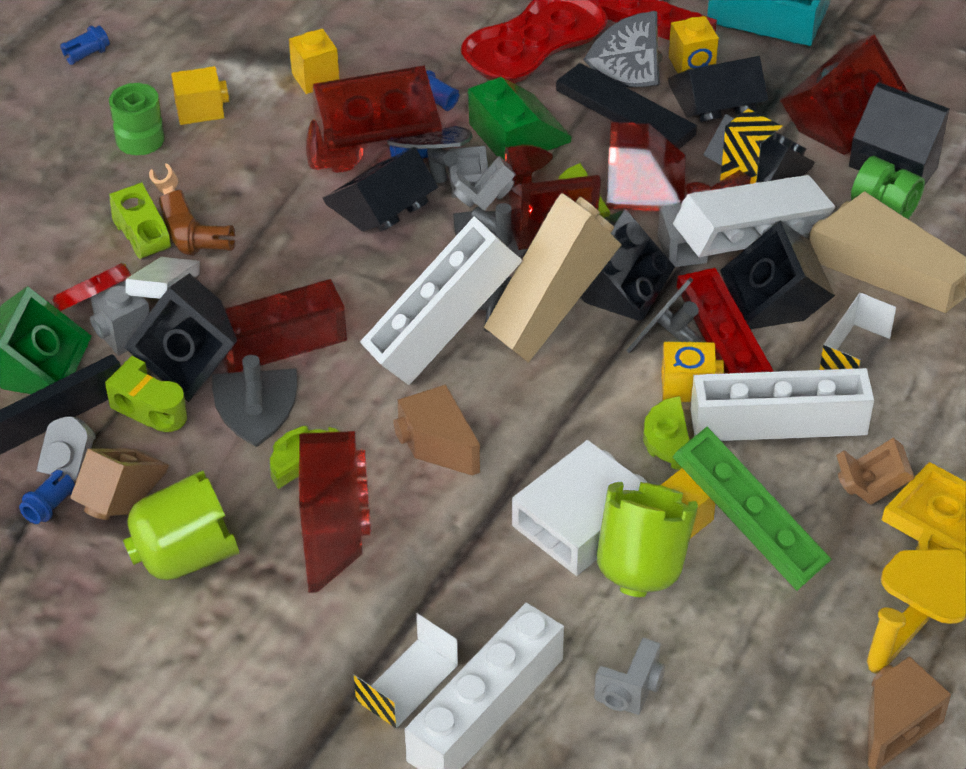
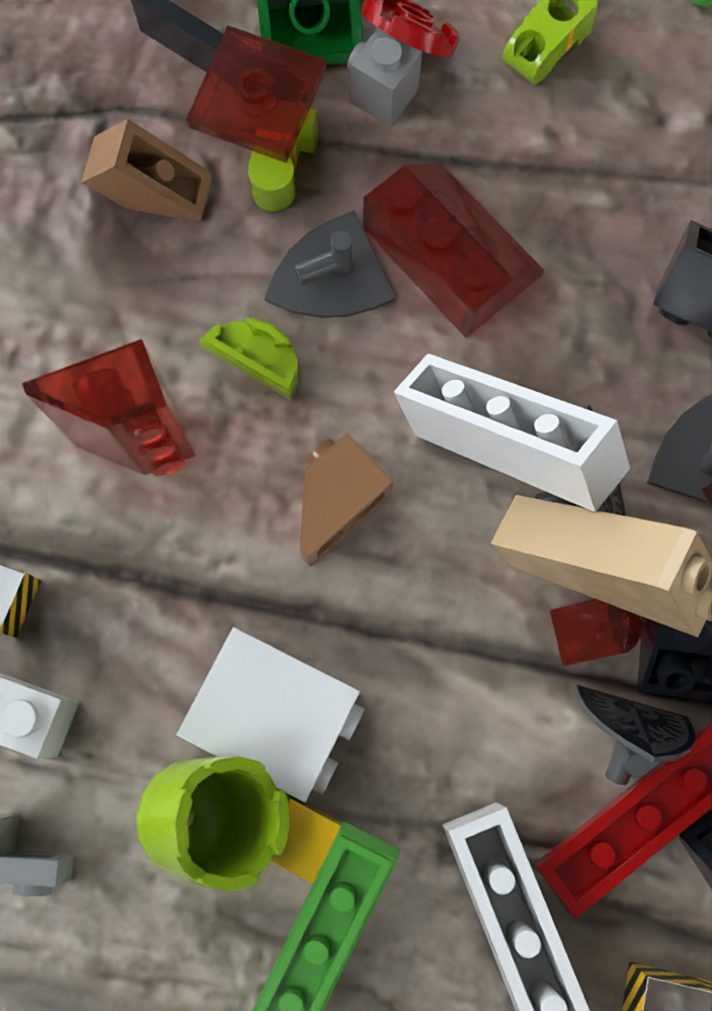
camera: 70 degrees right, 30 degrees up
blue pin [19,470,75,524] -> none
light grey plate [36,417,96,481] -> none
lime cylinder [123,470,239,581] -> none
black slope [124,273,237,402] -> none
white tile [126,257,200,299] -> none
dark orange arm [149,163,235,256] -> none
lime plate [643,396,690,470] -> none
yellow brick [661,342,724,402] -> none
none -> clear red plate [186,25,327,163]
none -> clear red plate [550,599,643,666]

